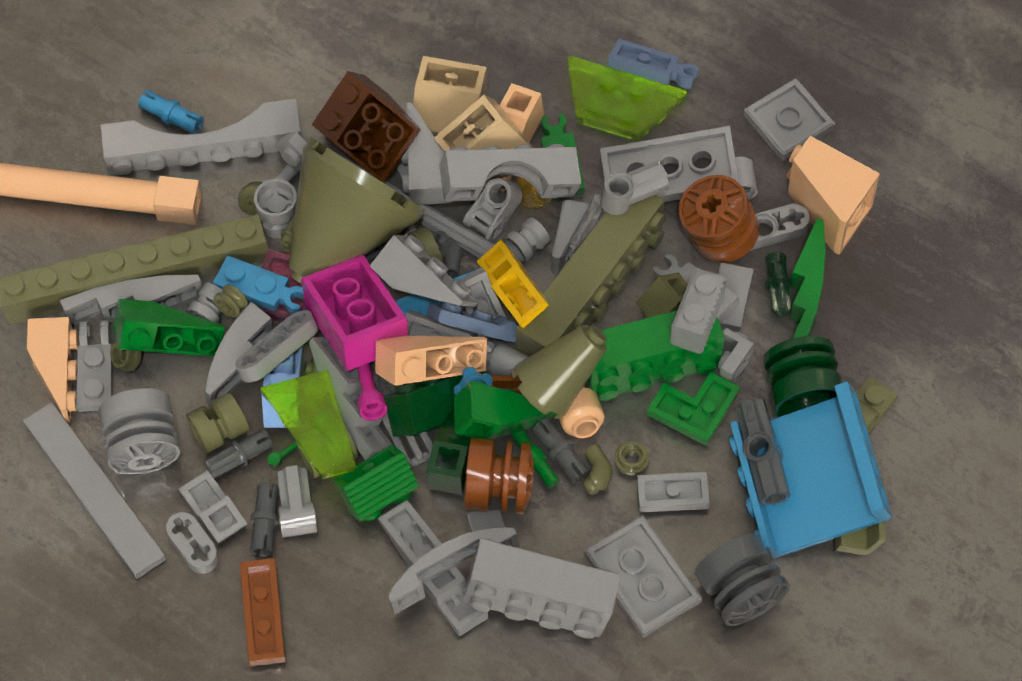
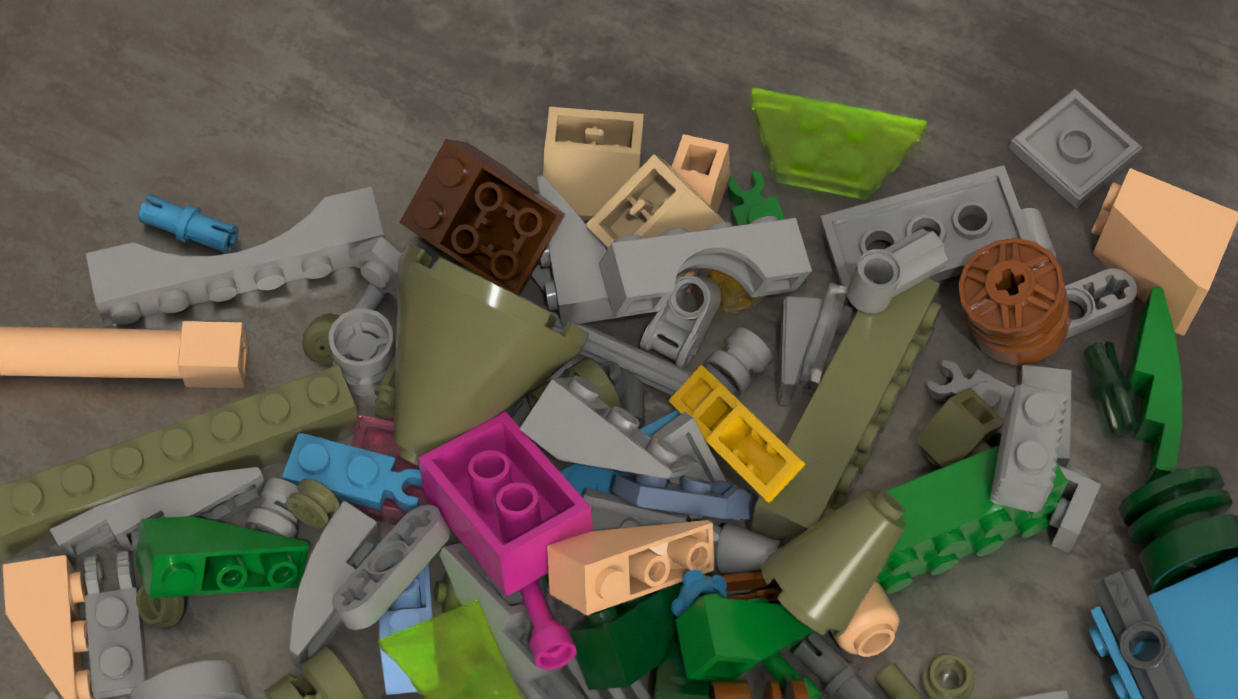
camera: 10 degrees left, 0 degrees up
sand blue plate [607,38,699,89] -> none
green plate [647,371,741,446] -> none

